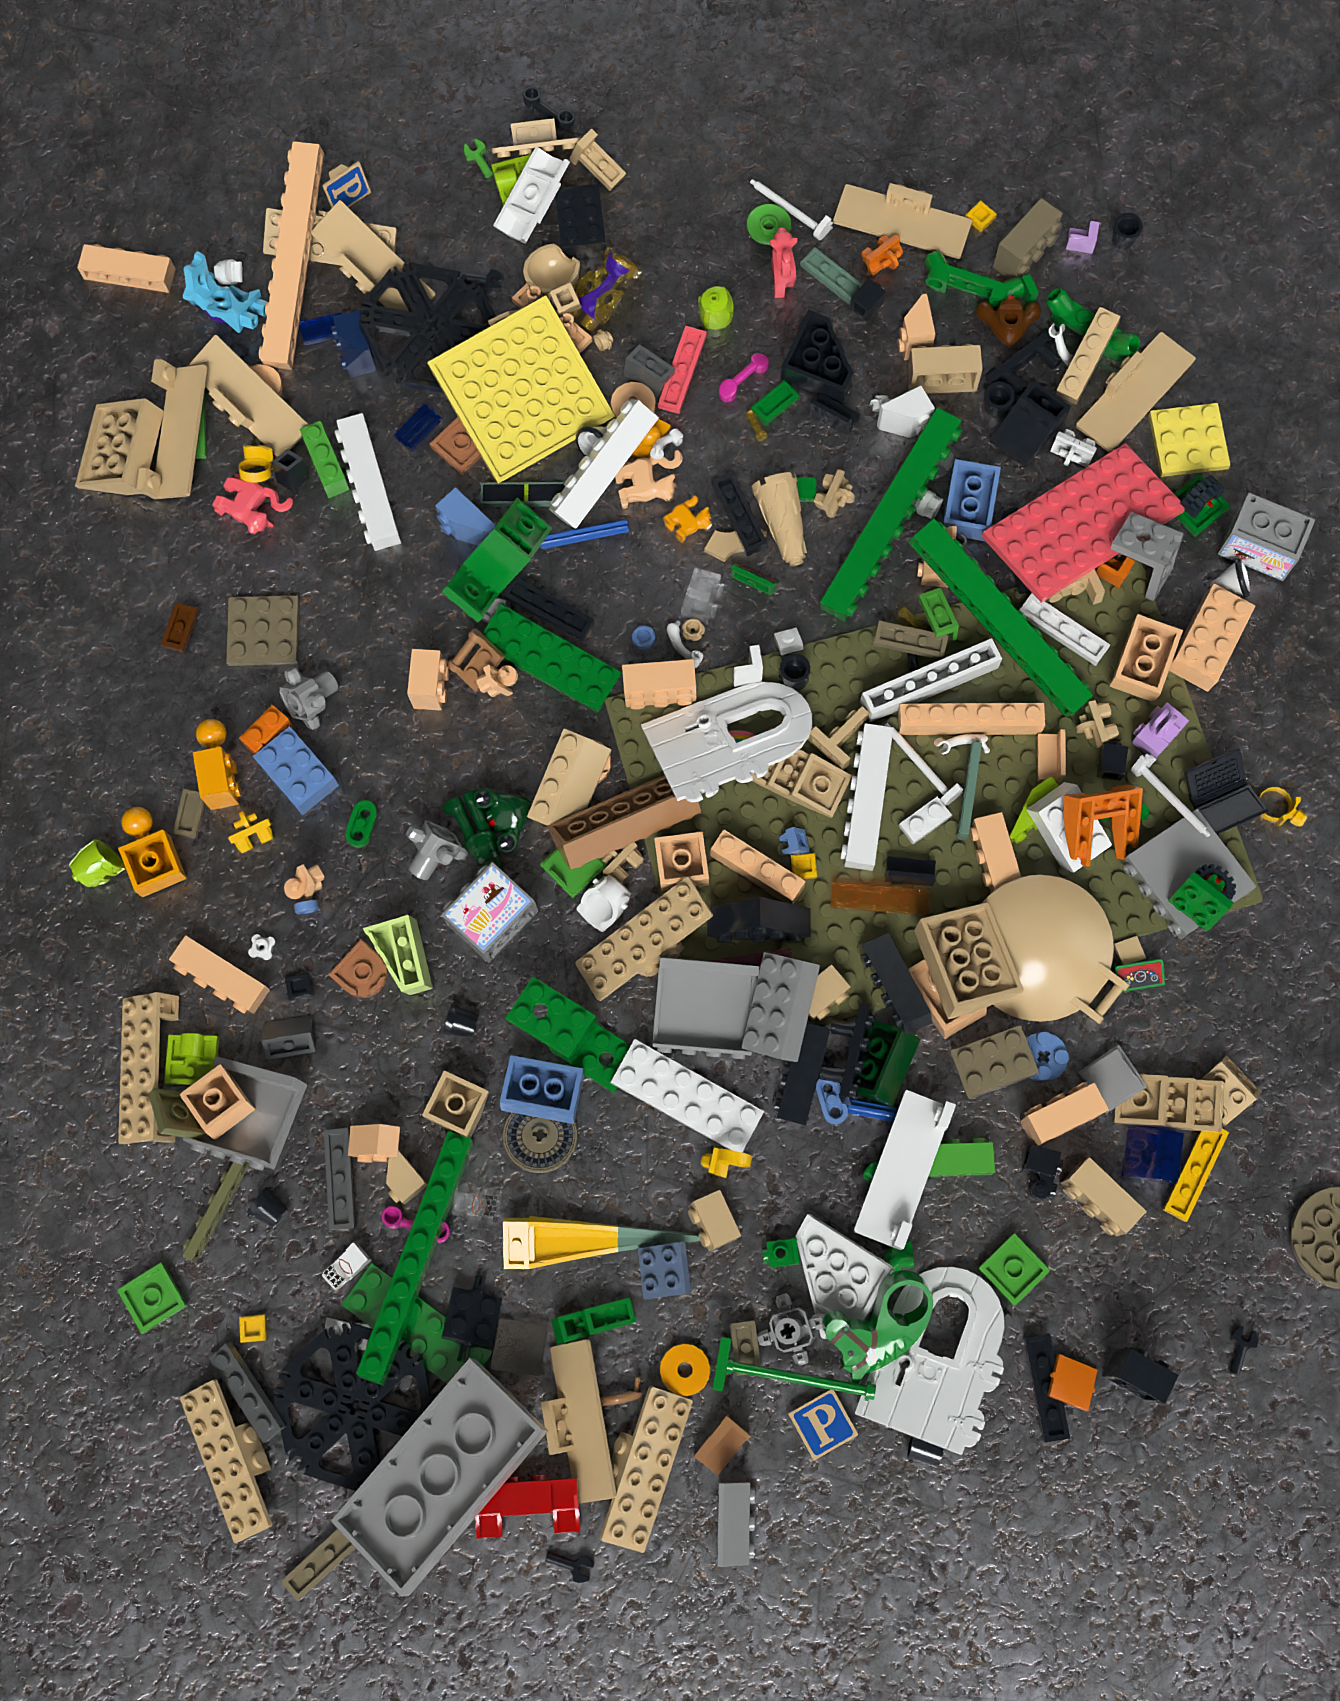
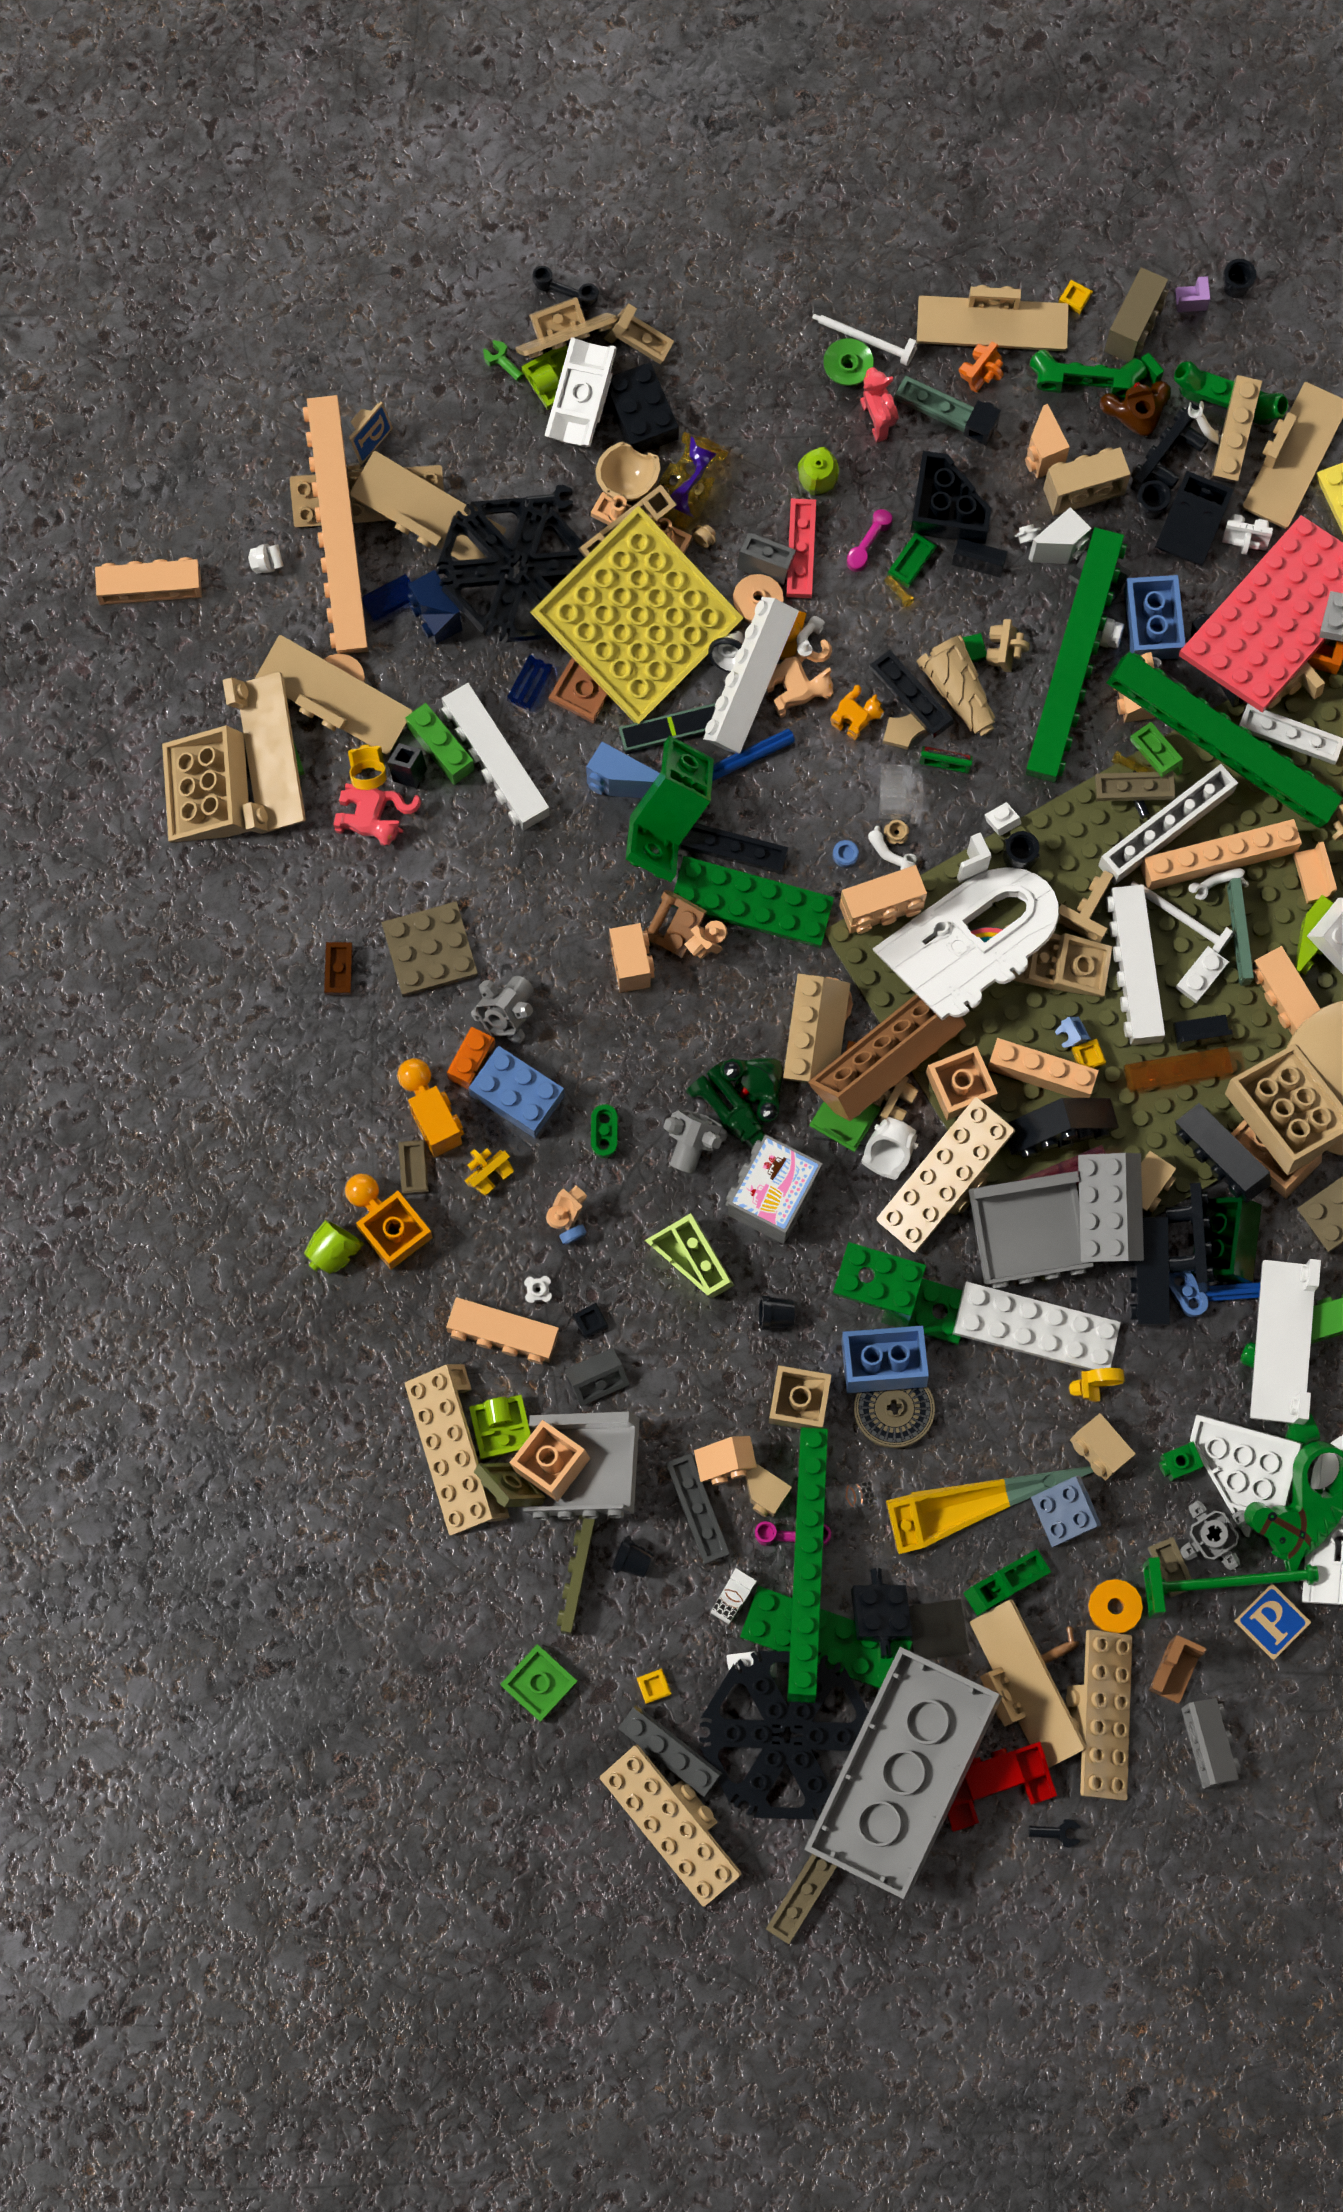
camera: 20 degrees left, 0 degrees up
medium azure hips [183,252,267,333] -> none
nougat tile [328,939,388,998] -> none

